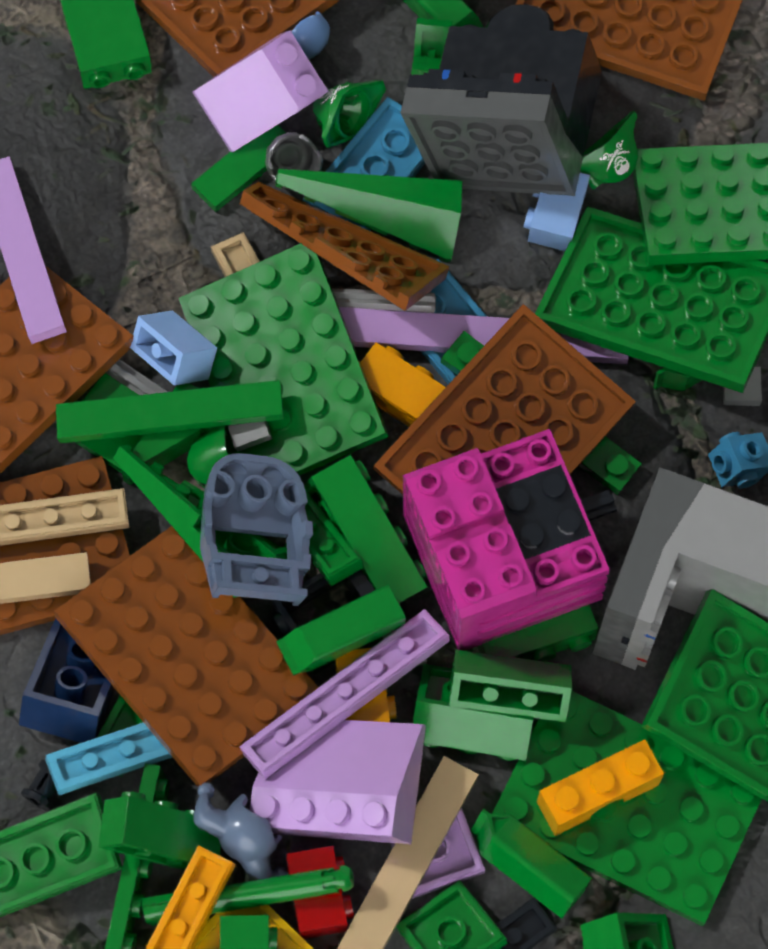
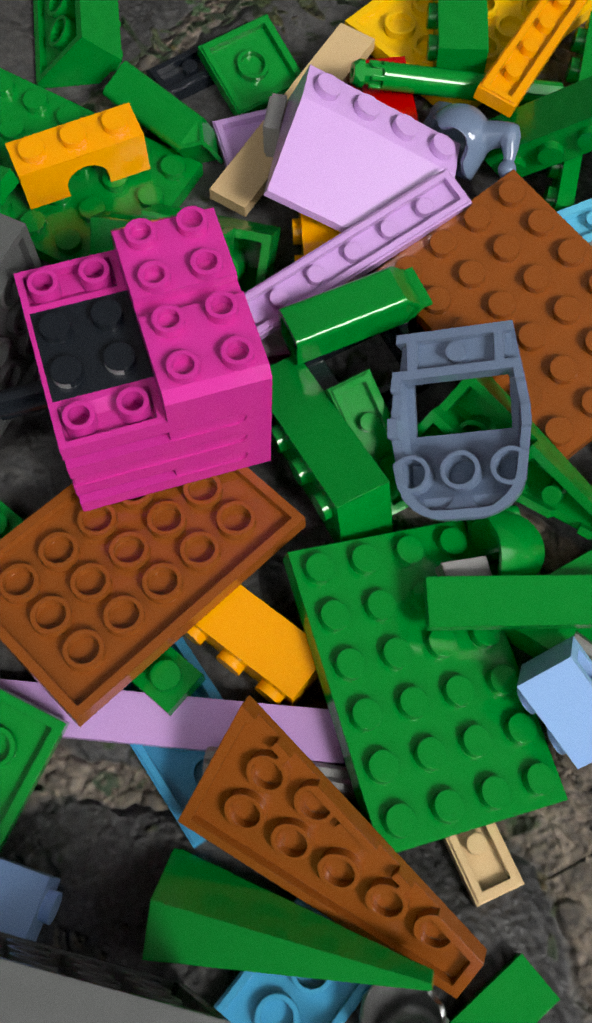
camera: 175 degrees left, 0 degrees up
none -> light grey tile [263,93,287,157]

